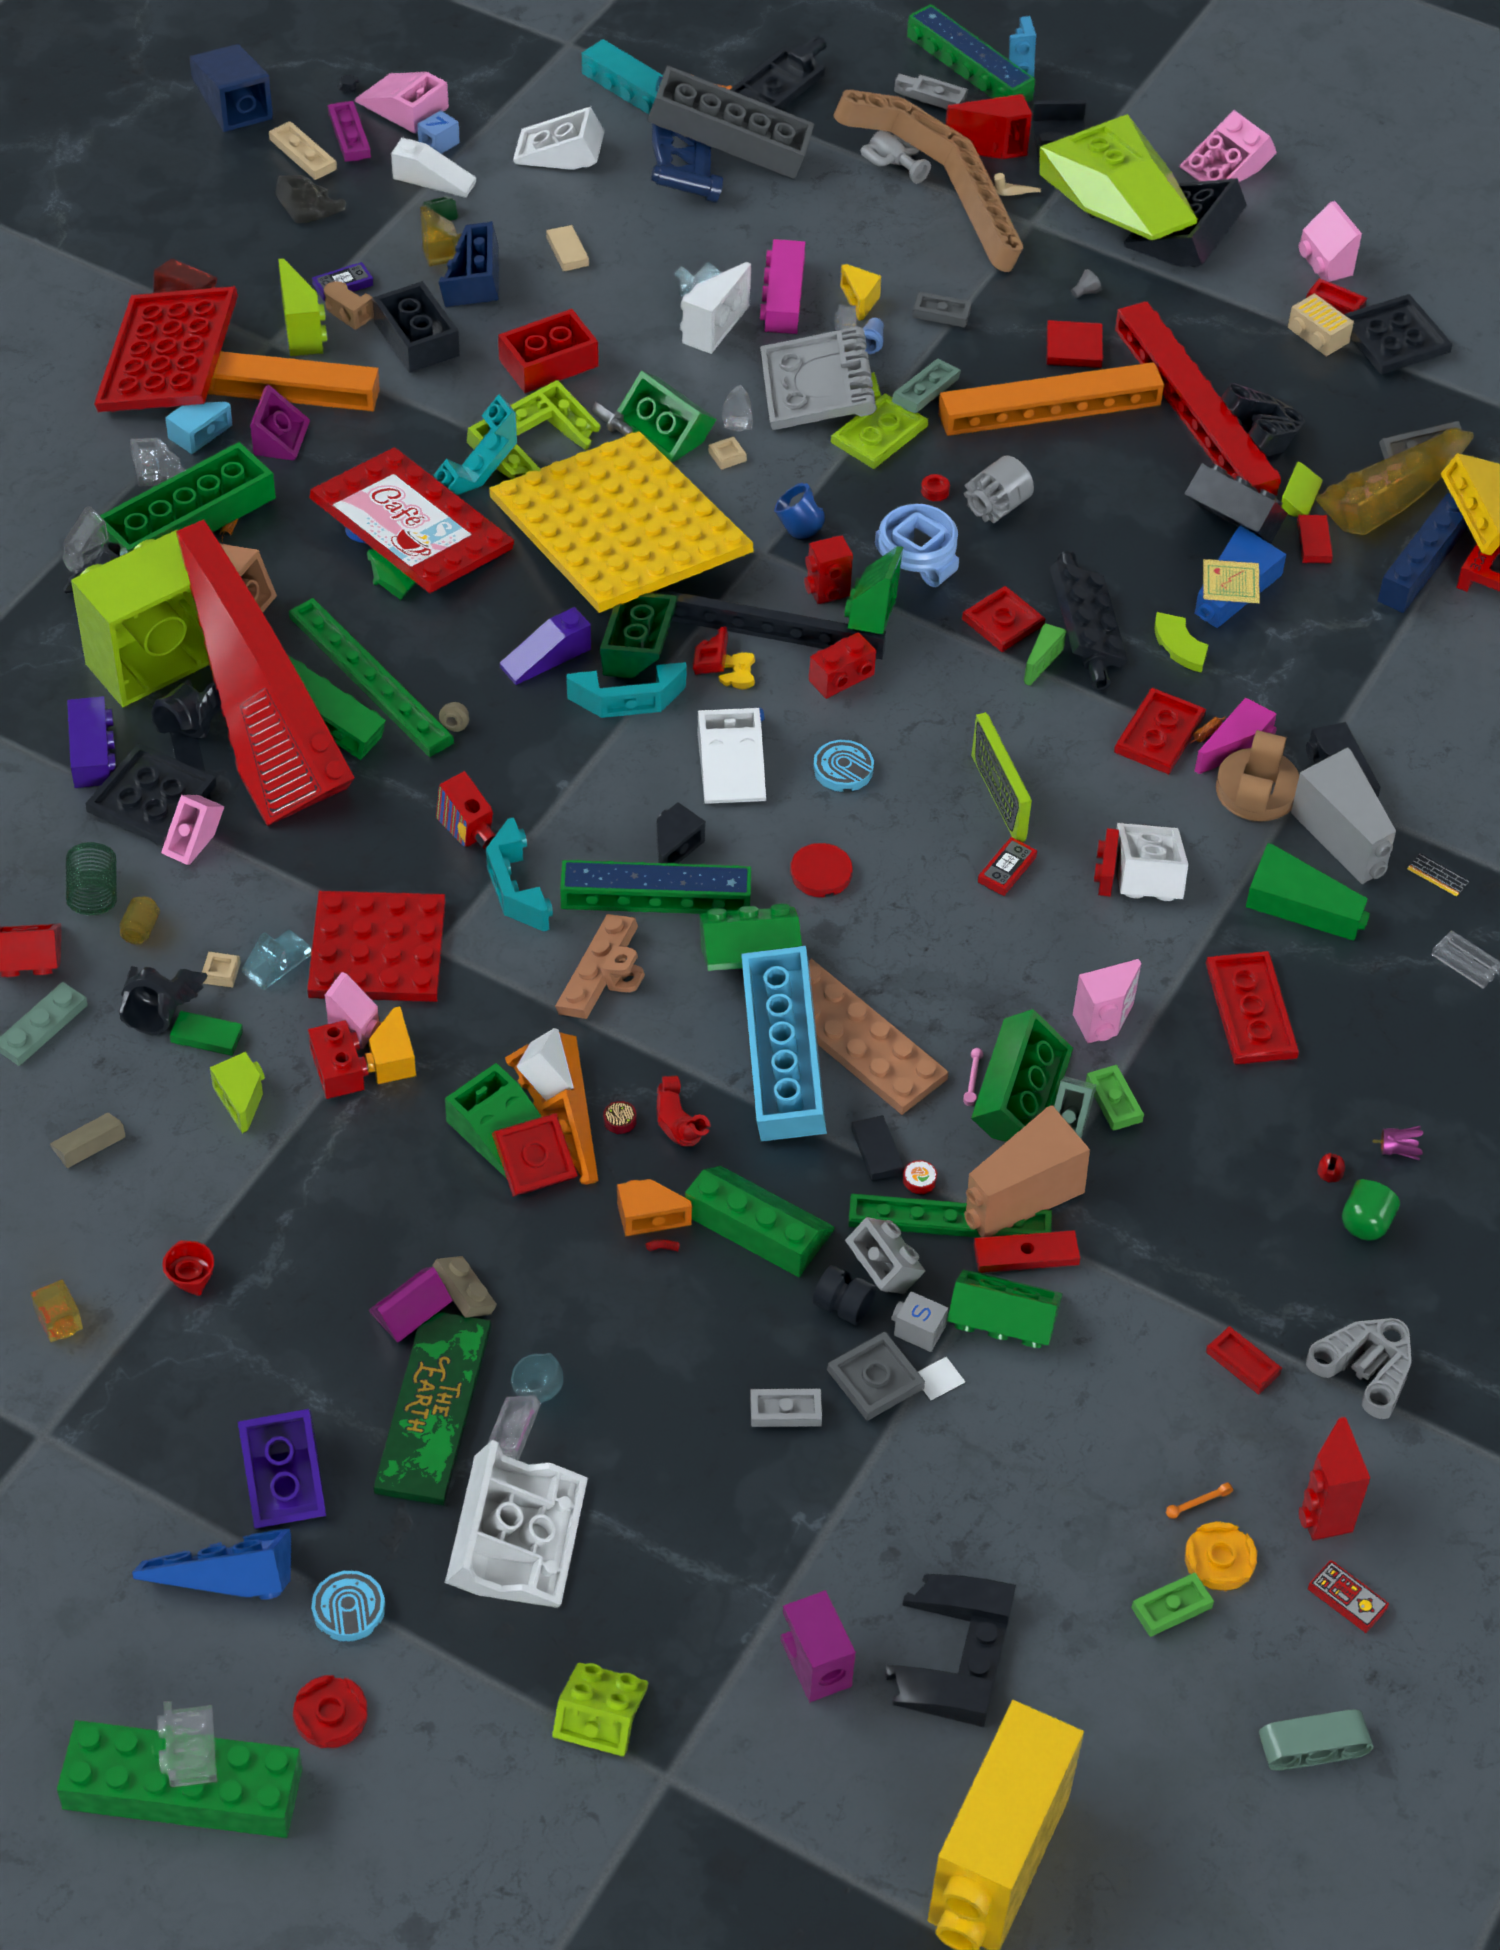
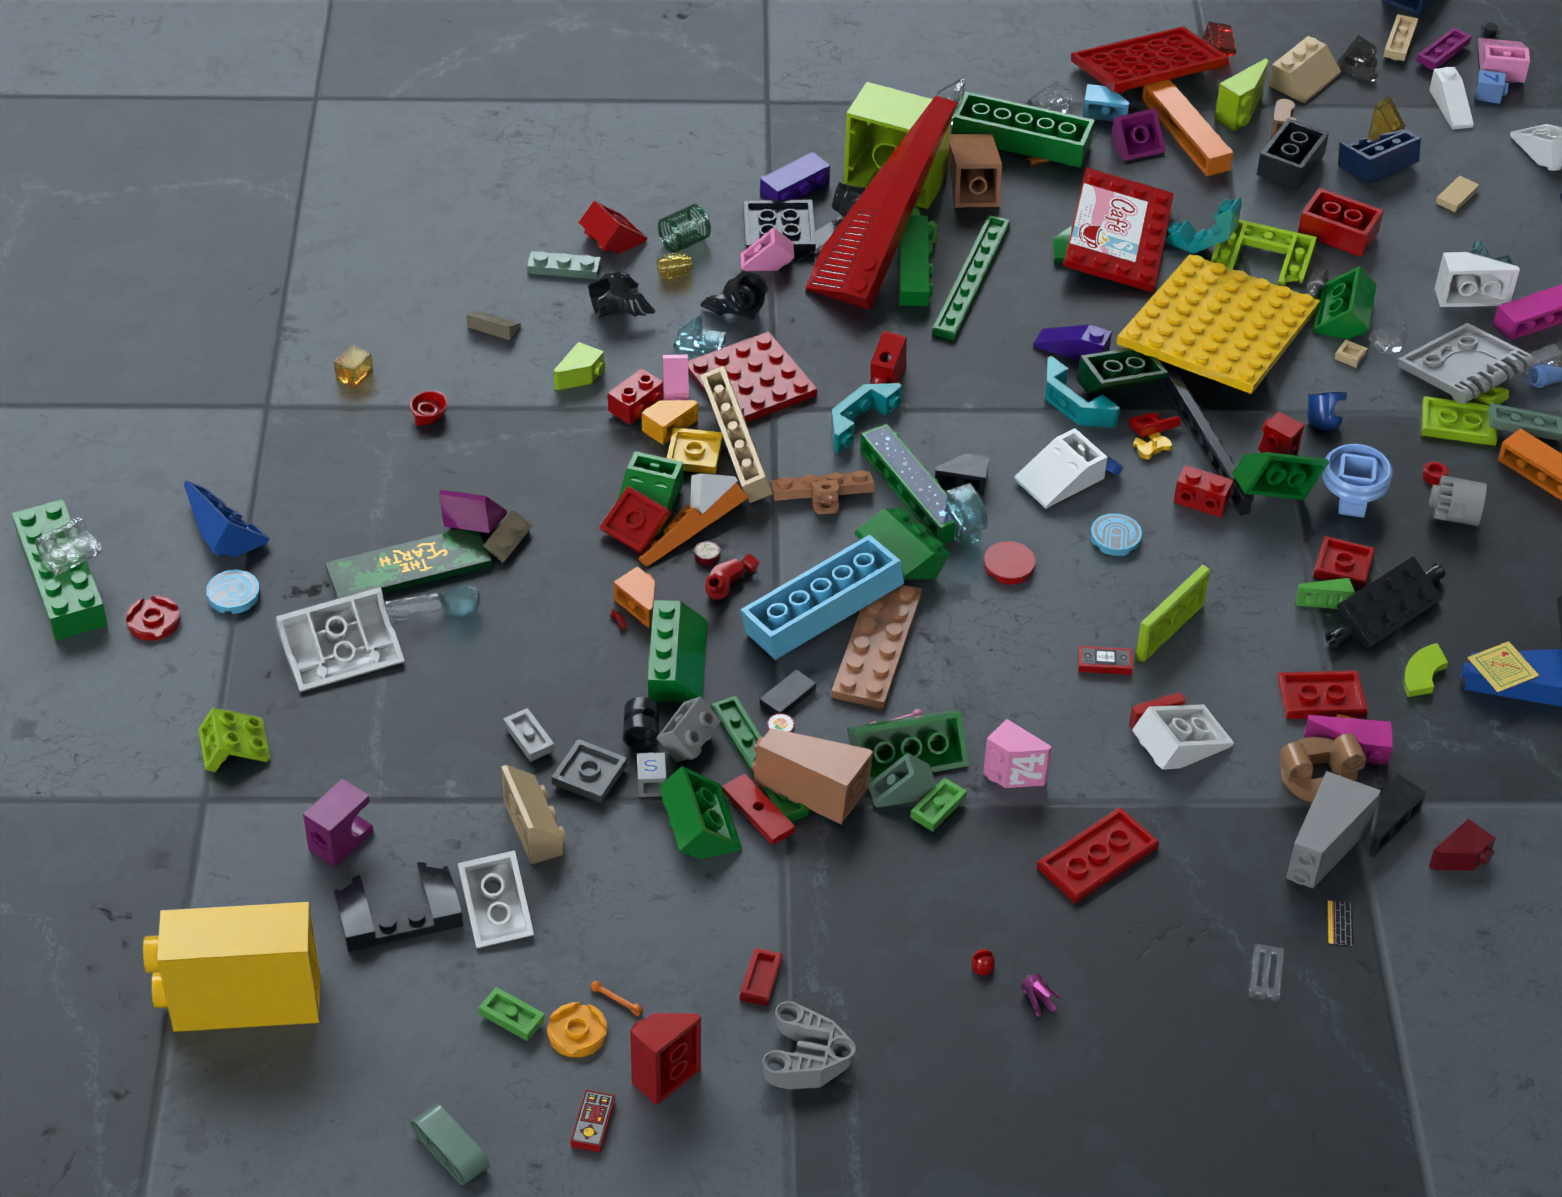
camera: 60 degrees right, 5 degrees down
green tile [169,1011,243,1056] -> none
tan tile [202,952,241,988] -> none
dark purple slope [238,1409,327,1529] -> none
tile [312,262,374,301] -> none
dark green slope [422,196,458,225] -> none
dark tan plate [439,702,469,732] -> none
white sticker [918,1357,965,1400] -> none
green slope [1246,843,1370,941] -> none
green helmet [1342,1179,1400,1241] -> none
none -> white slope [458,850,534,949]
none -> tan slope [501,765,566,864]
none -> yellow plate [667,427,723,474]
none -> black helmet [700,271,768,320]
none -> tan brick [701,366,773,503]
none -> clear light blue brick [945,483,988,547]
none -> tan slope [1268,36,1341,104]
none -> dark red slope [1429,819,1496,871]

